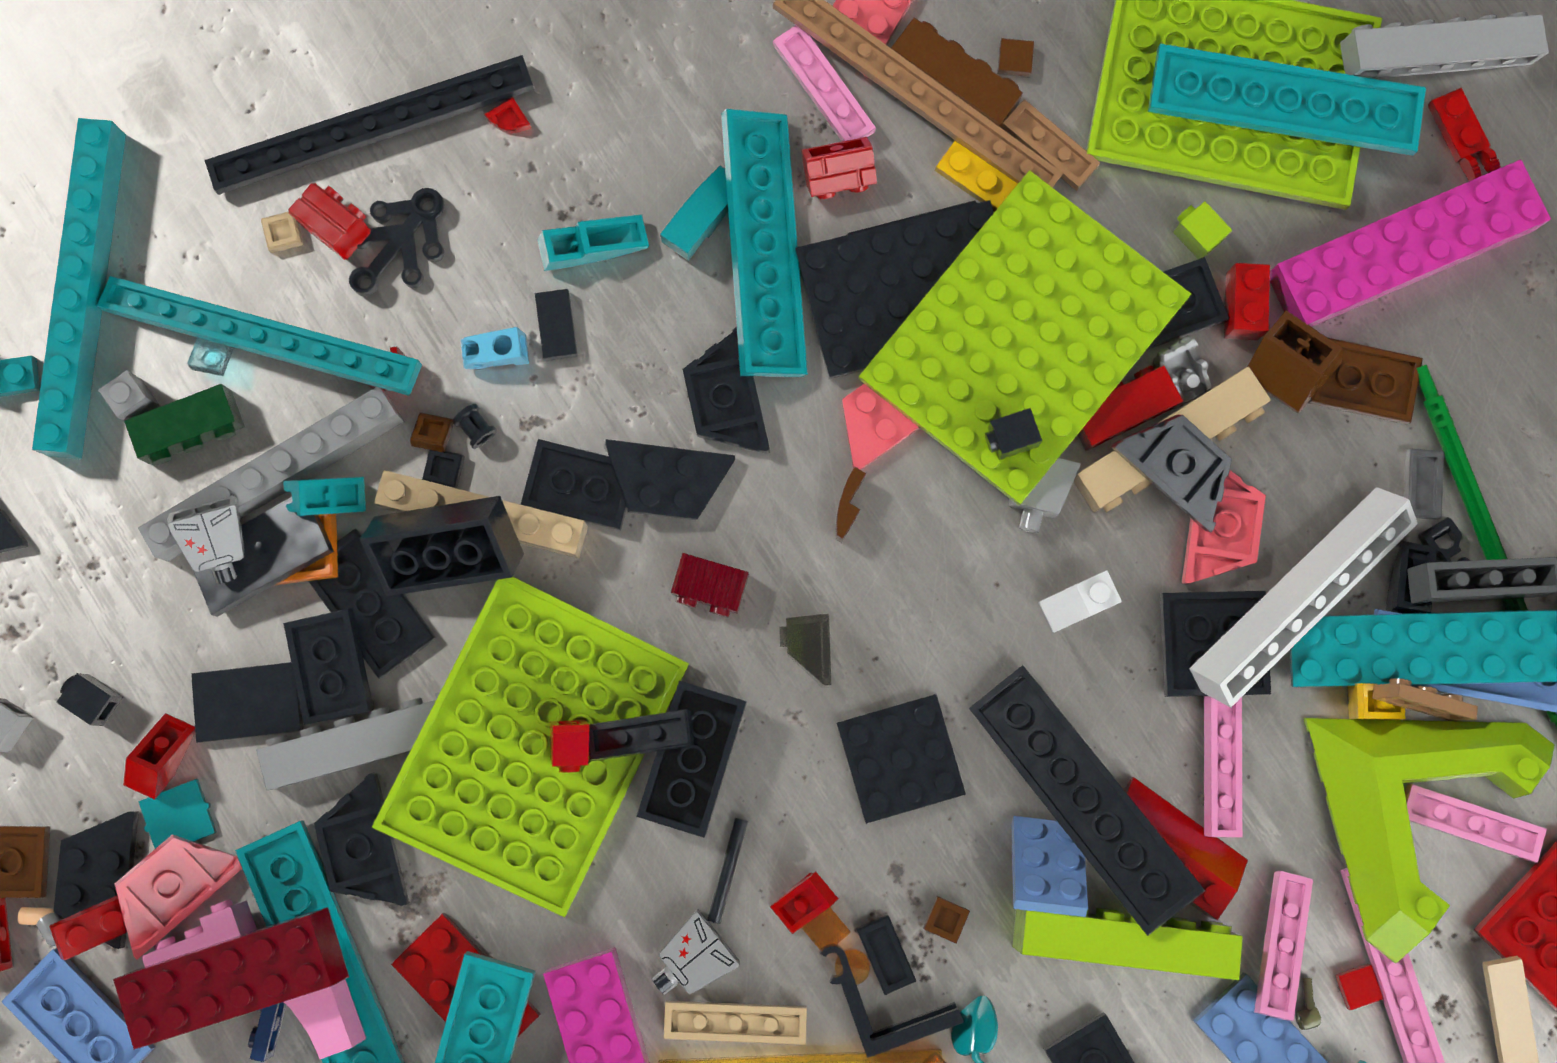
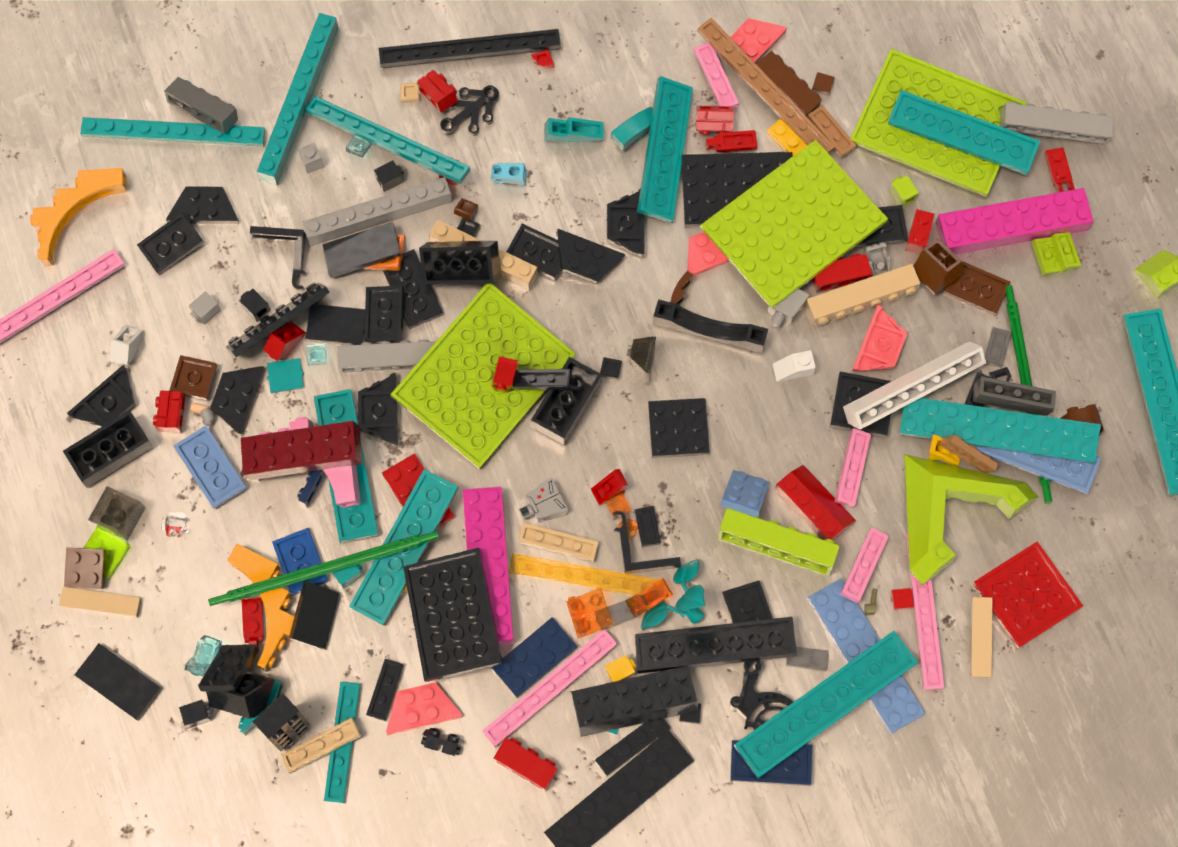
camera: 15 degrees right, 10 degrees down
red hinge [49,895,127,961] -> none
coral wing [114,834,243,960] -> none
dark green brick [124,384,245,466] -> none
light grey torso [167,495,244,584] -> none
teal hinge [283,477,366,516] -> none
black bush [452,403,497,449] -> none
black tile [535,289,578,361] -> none
dark red brick [671,553,749,618] -> none
black bar [707,818,748,924] -> none
reddish brown plate [923,896,970,944] -> none
black plate [969,665,1206,936] -> none
black brick [985,408,1042,460] -> none
wing [1111,414,1232,533] -> none
bright pink plate [1405,784,1547,863] -> none
none -> black plate [226,283,330,357]
none -> black hinge [250,226,306,291]
none -> clear light blue plate [306,344,327,366]
none -> black brick [374,160,404,192]
none -> black tile [600,357,622,380]
none -> black arch [653,299,768,354]
none -> red hinge [705,130,758,152]
none -> lime slope [1031,232,1081,276]

